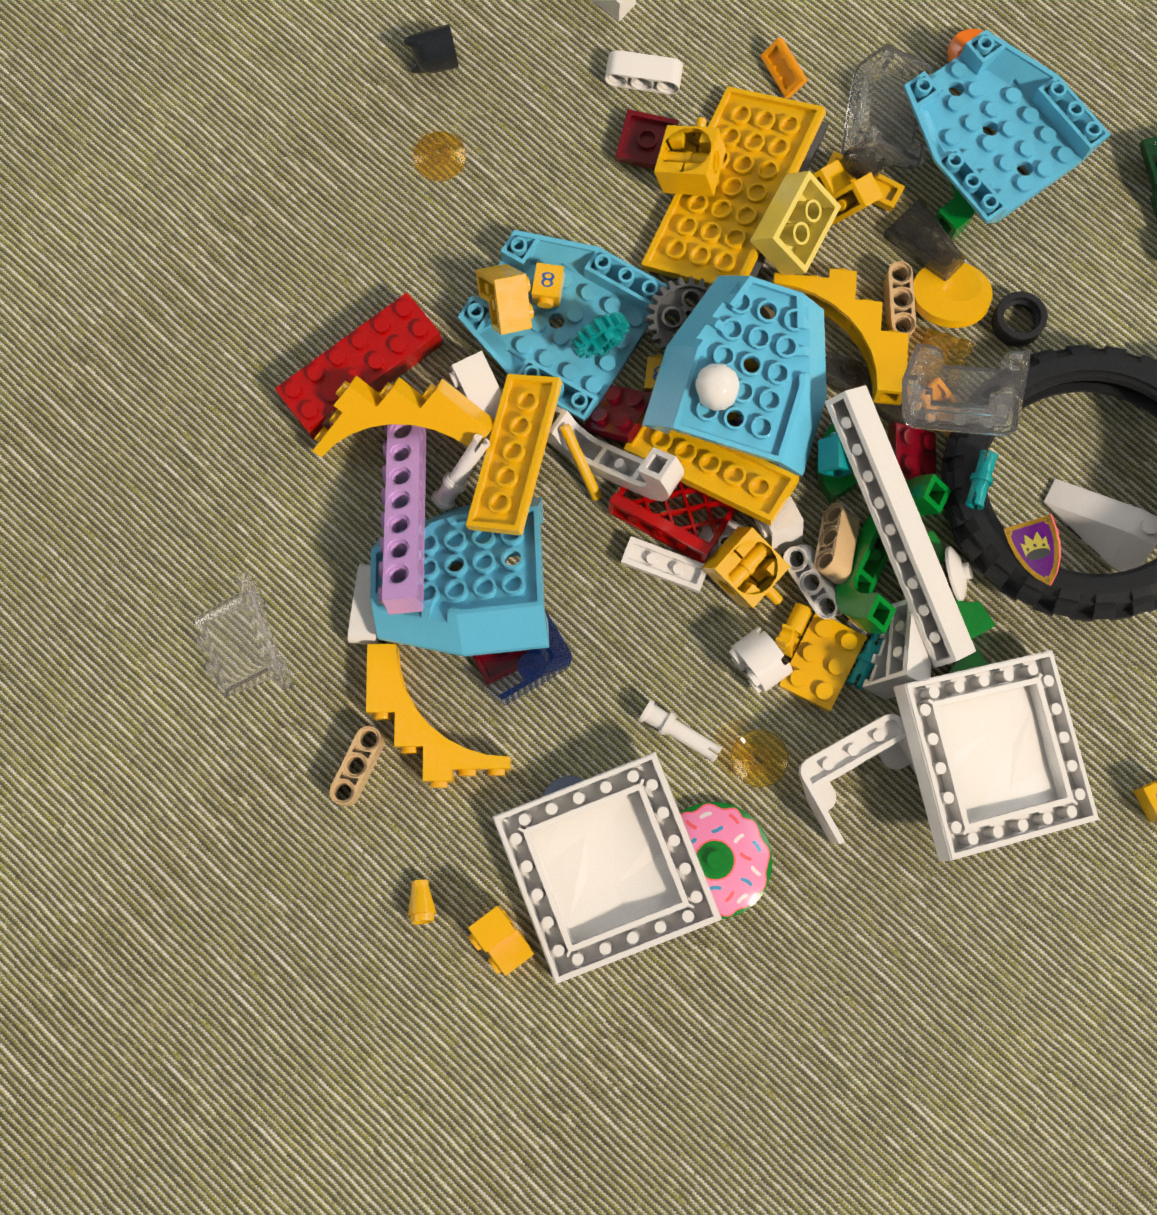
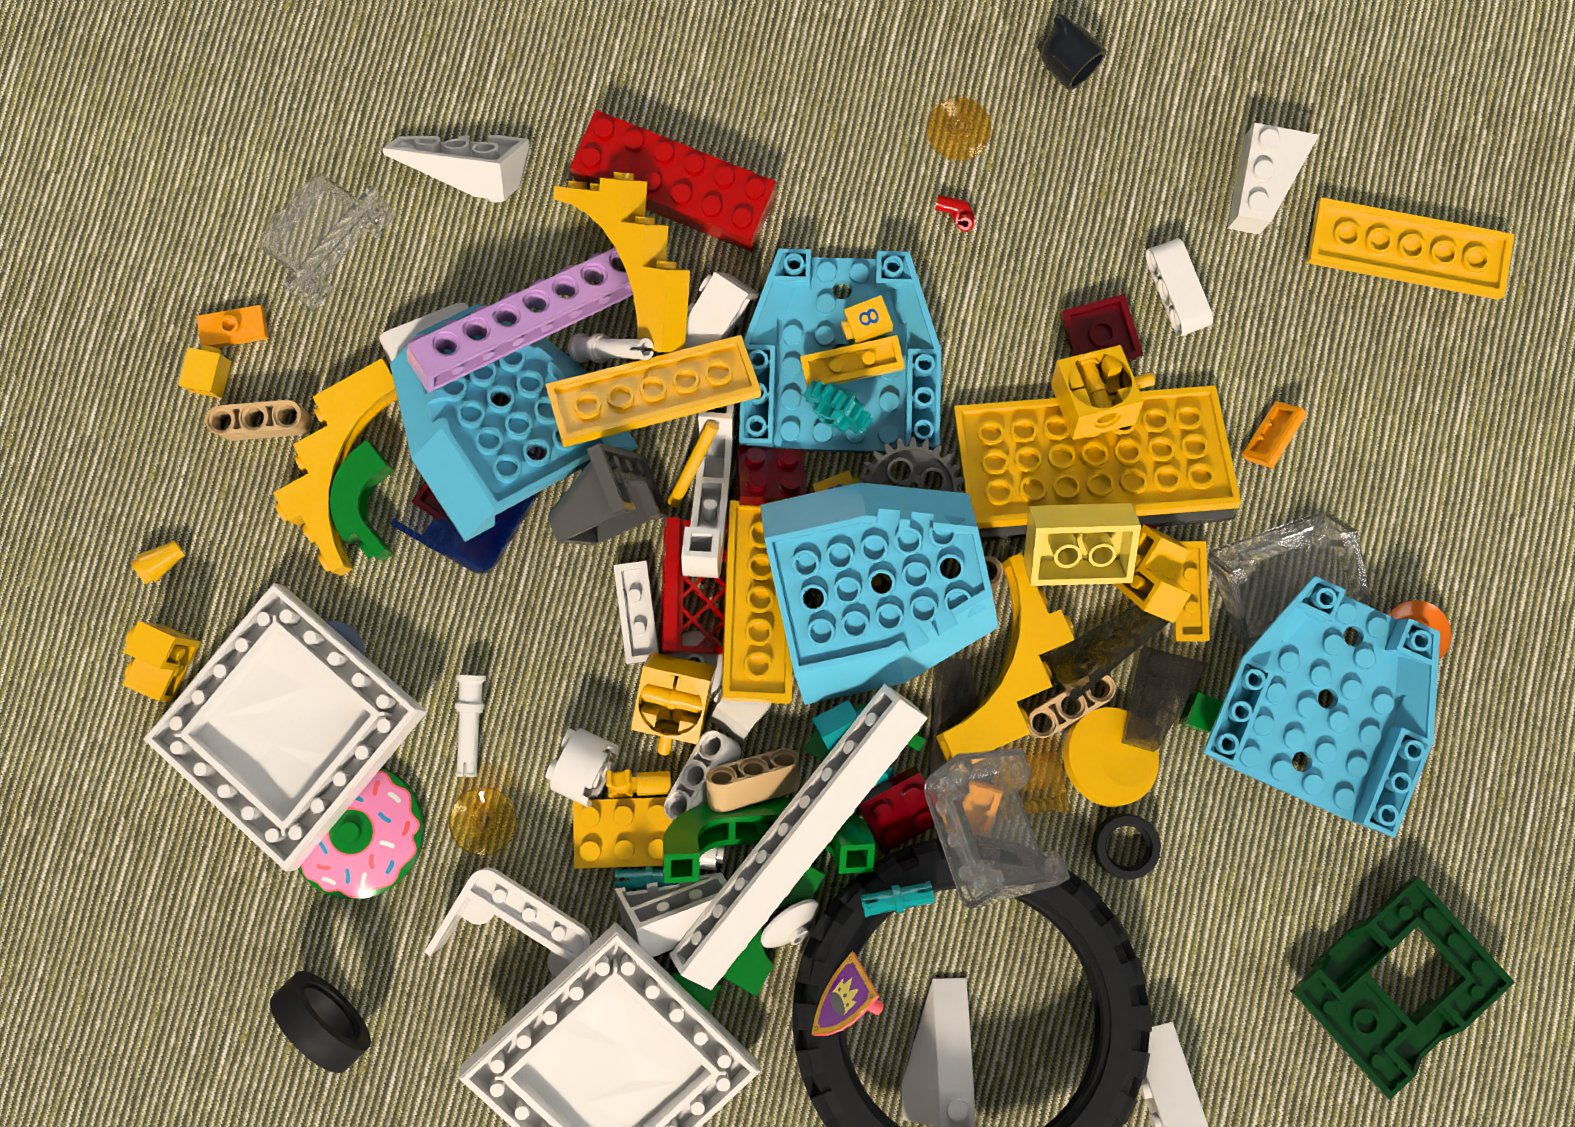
camera: 60 degrees right, 5 degrees up
yellow brick [476,264,534,335] -> none
white hair [695,363,739,411] -> none
clear smoke hair [842,147,886,180] -> none
none -> yellow brick [178,345,232,399]
none -> light orange plate [196,305,269,348]
none -> black tyre [270,971,371,1073]
none -> green arch [330,440,395,562]
none -> white wedge [383,135,529,202]
none -> dark grey windscreen [549,443,669,546]
none -> yellow plate [800,335,905,388]
none -> red arm [935,194,976,232]
none -> clear smoke wing [1041,604,1170,702]

